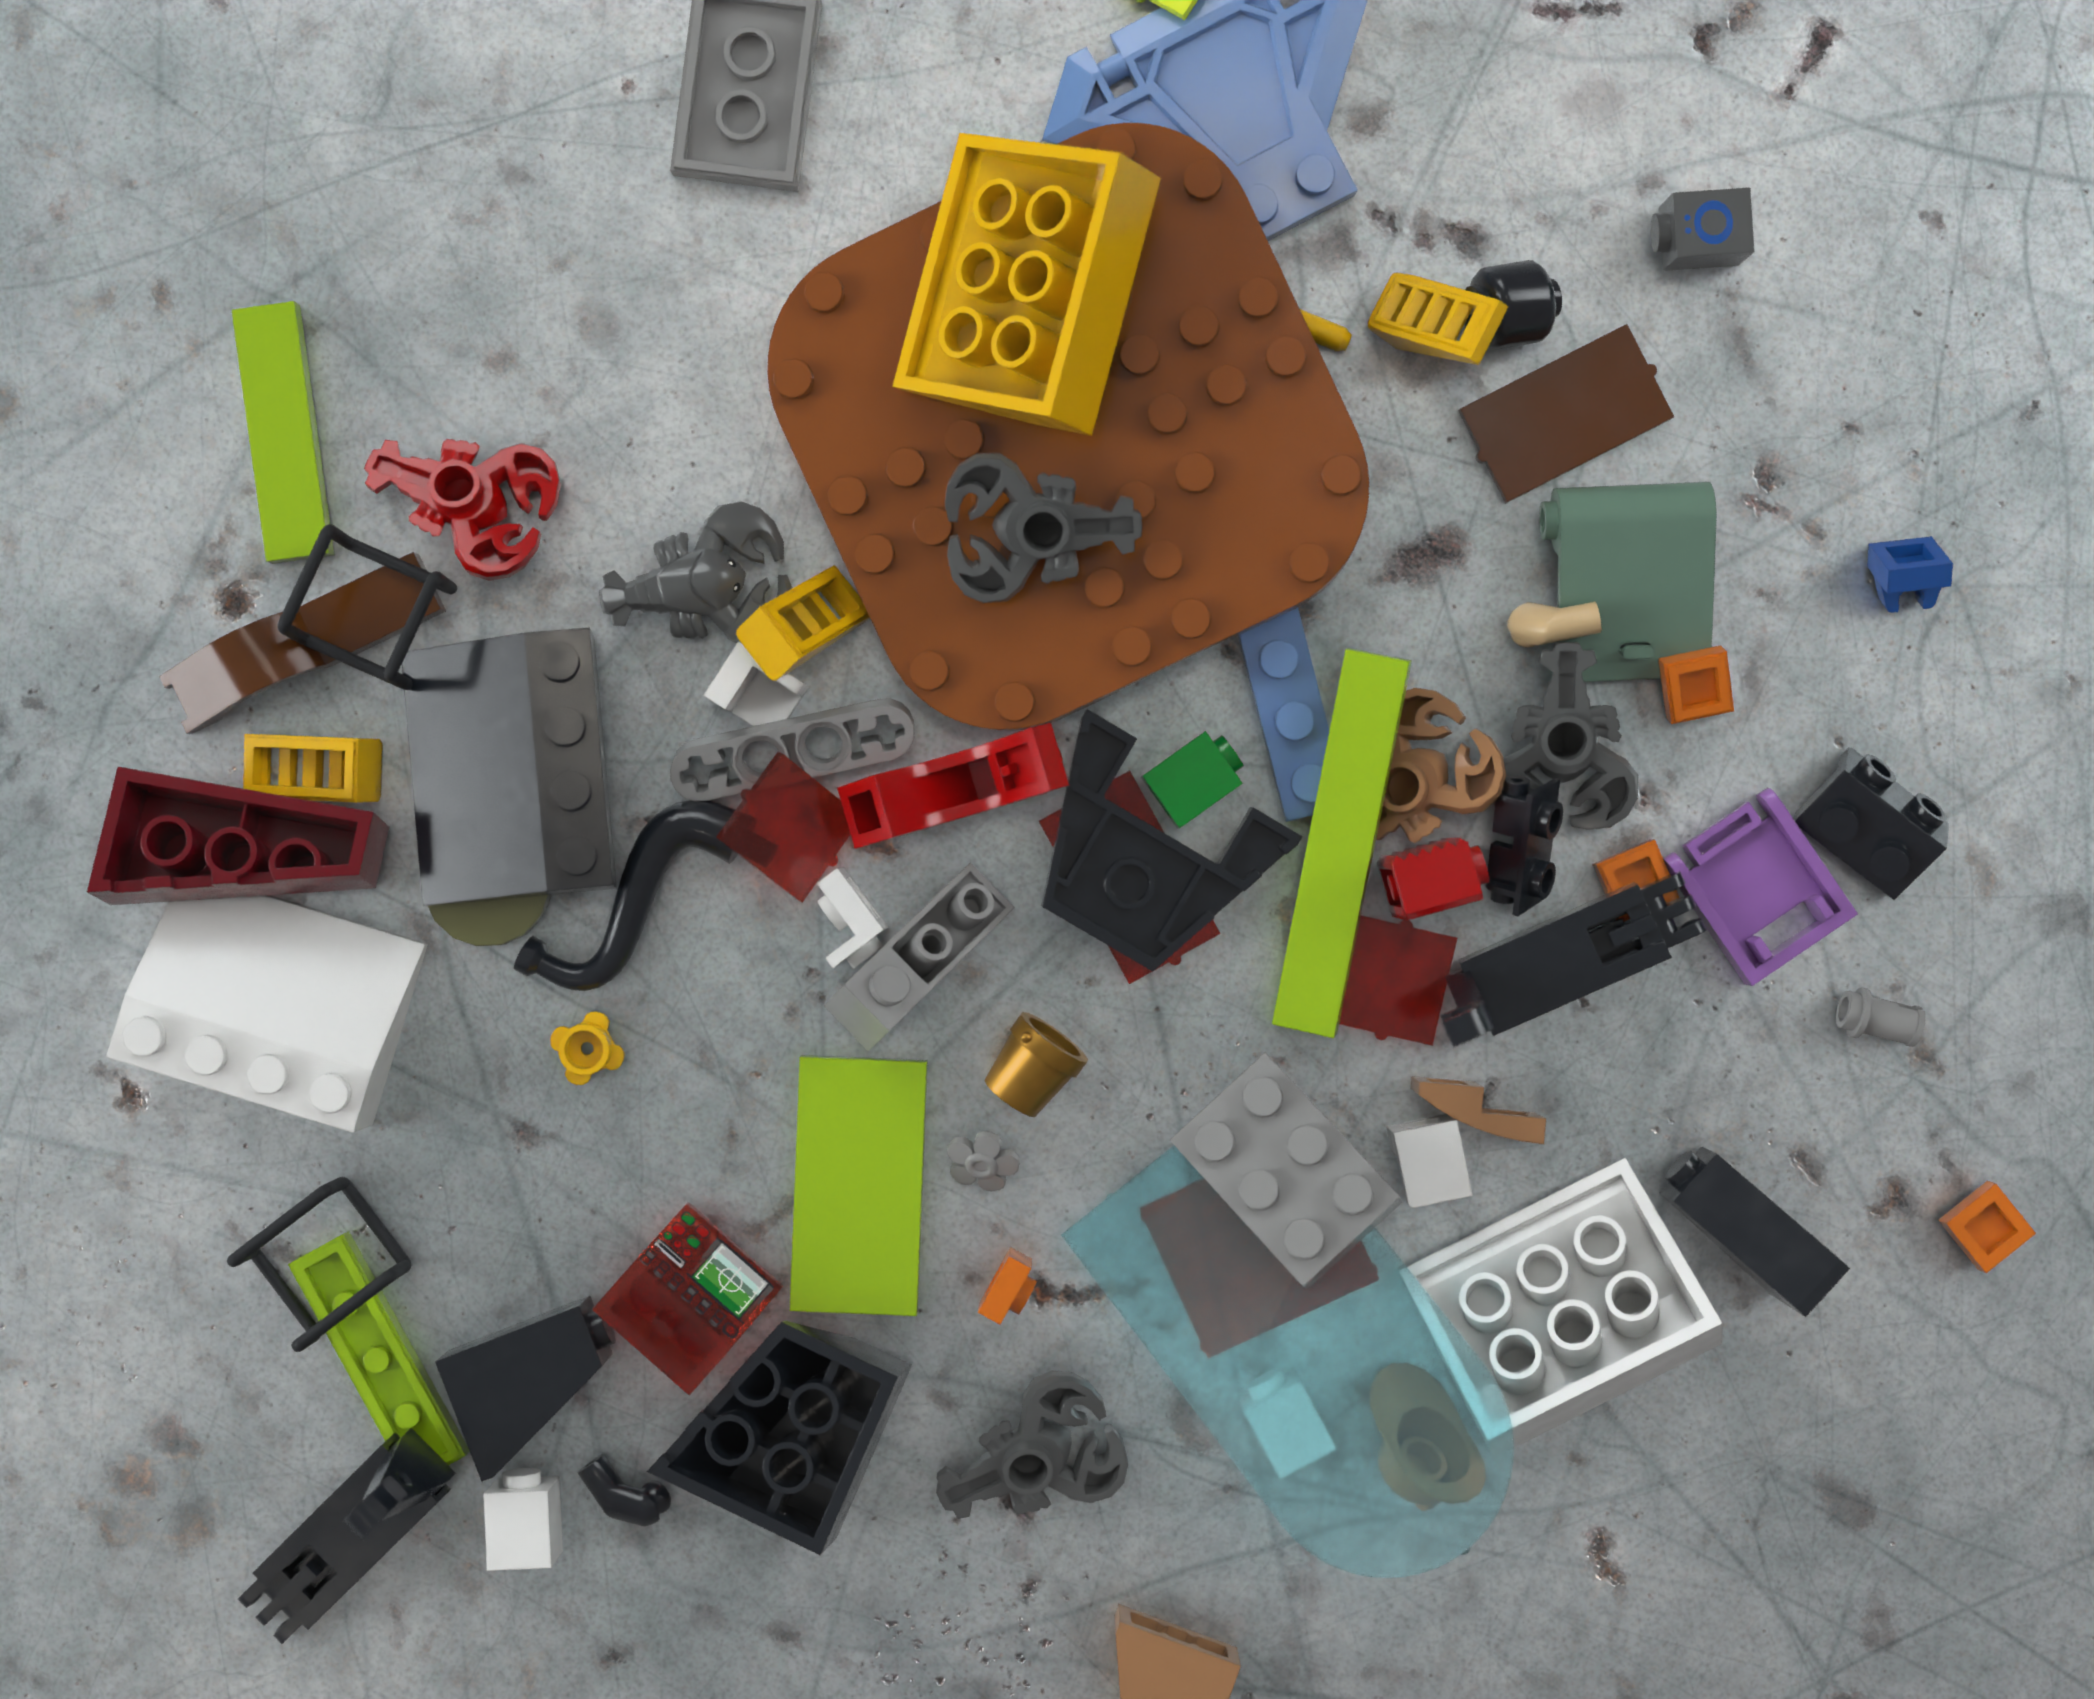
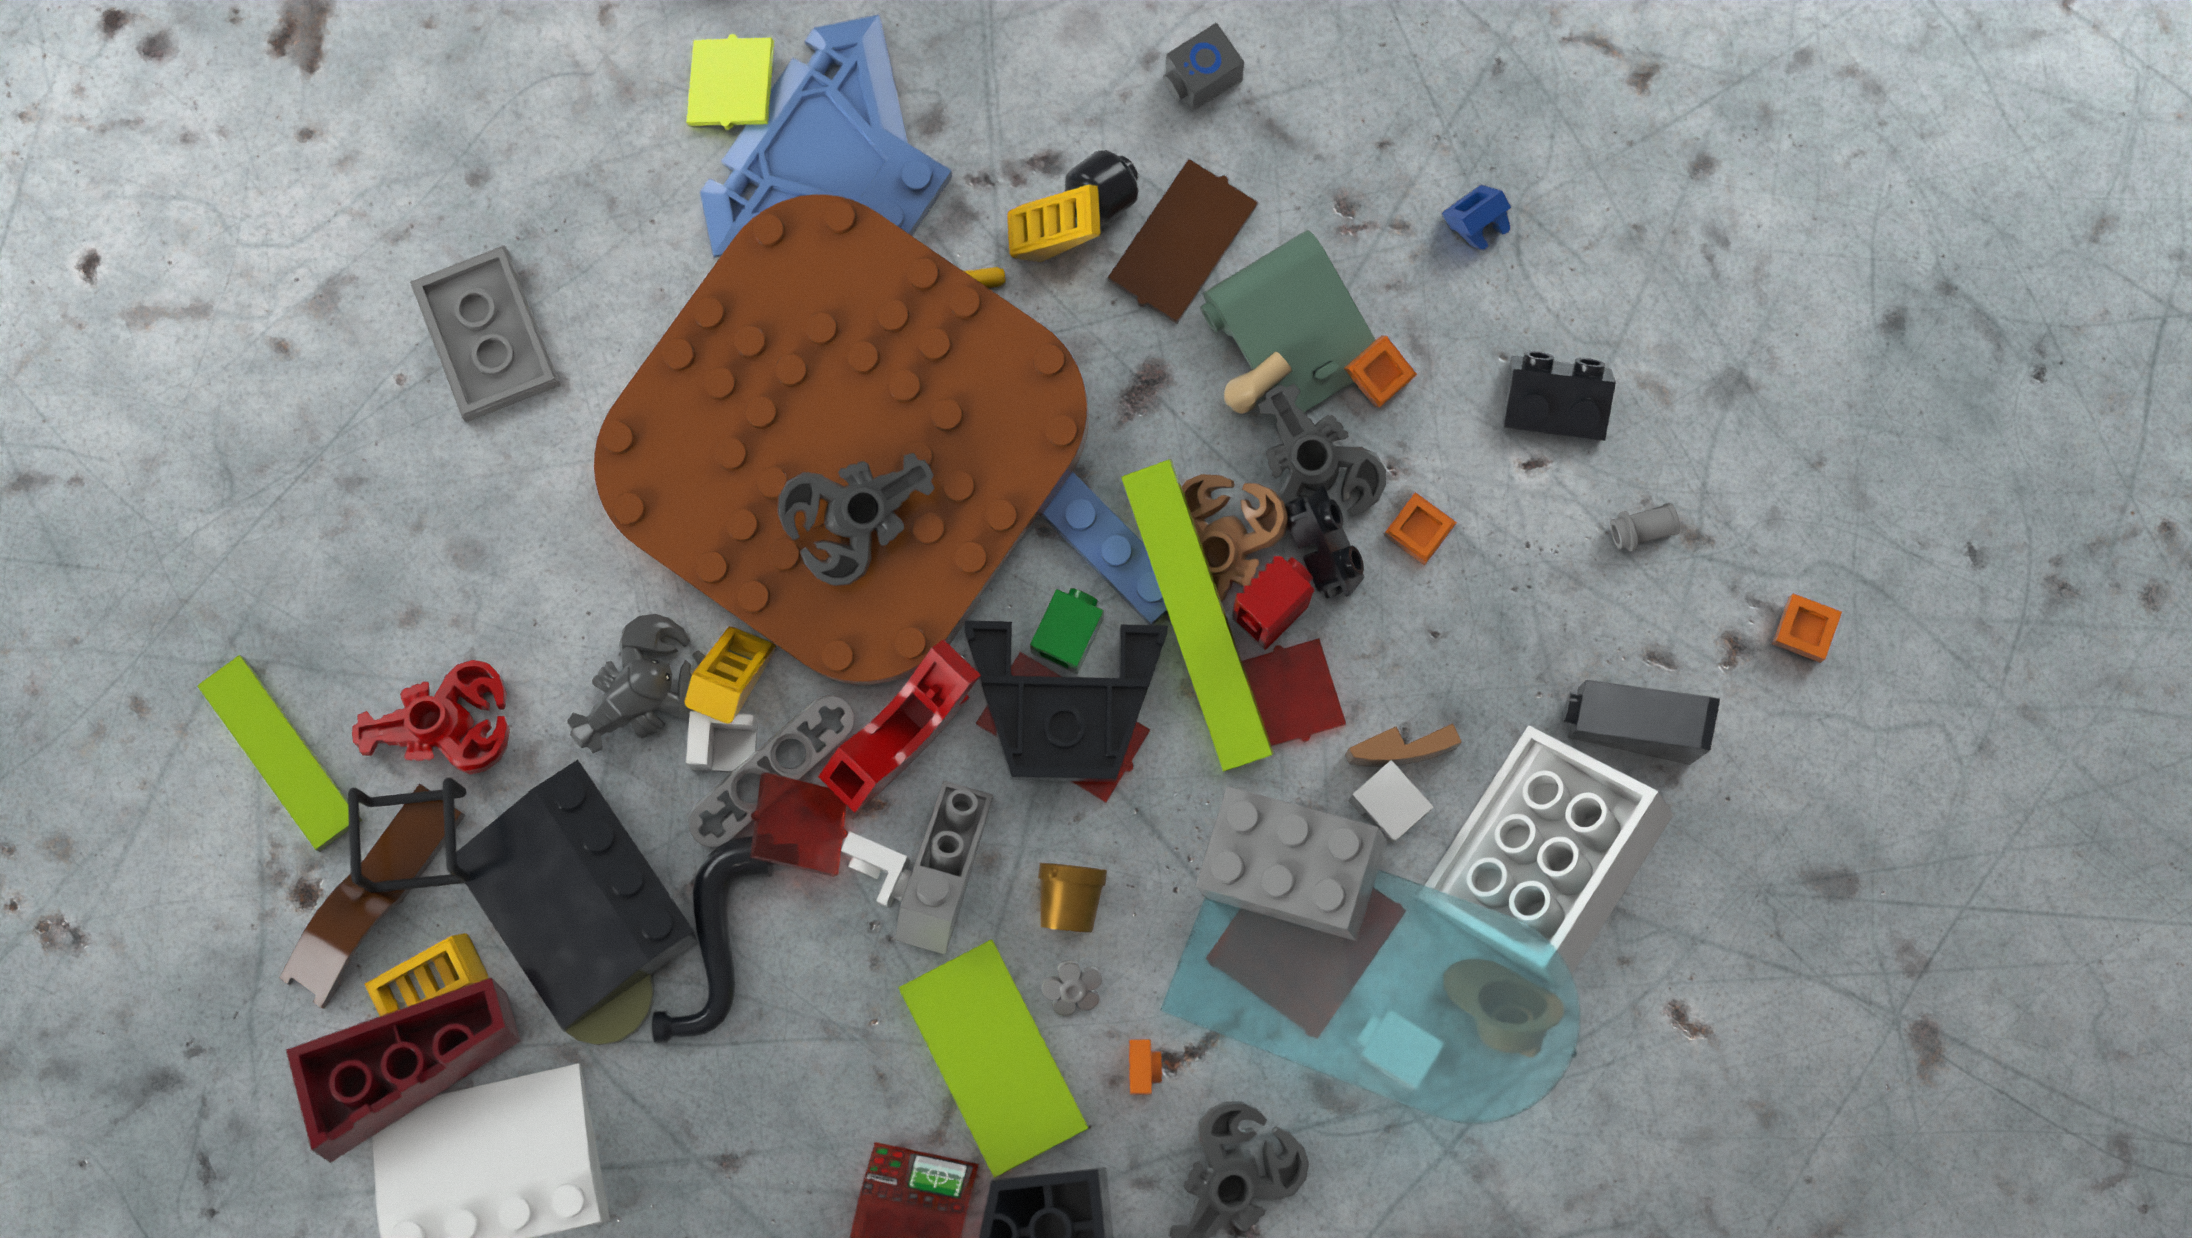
camera: 30 degrees left, 10 degrees down
yellow plate [550,1011,625,1085] -> none
yellow slope [892,133,1161,436] -> none
black hinge [1440,871,1707,1047] -> none
medium lavender container [1663,788,1858,986] -> none

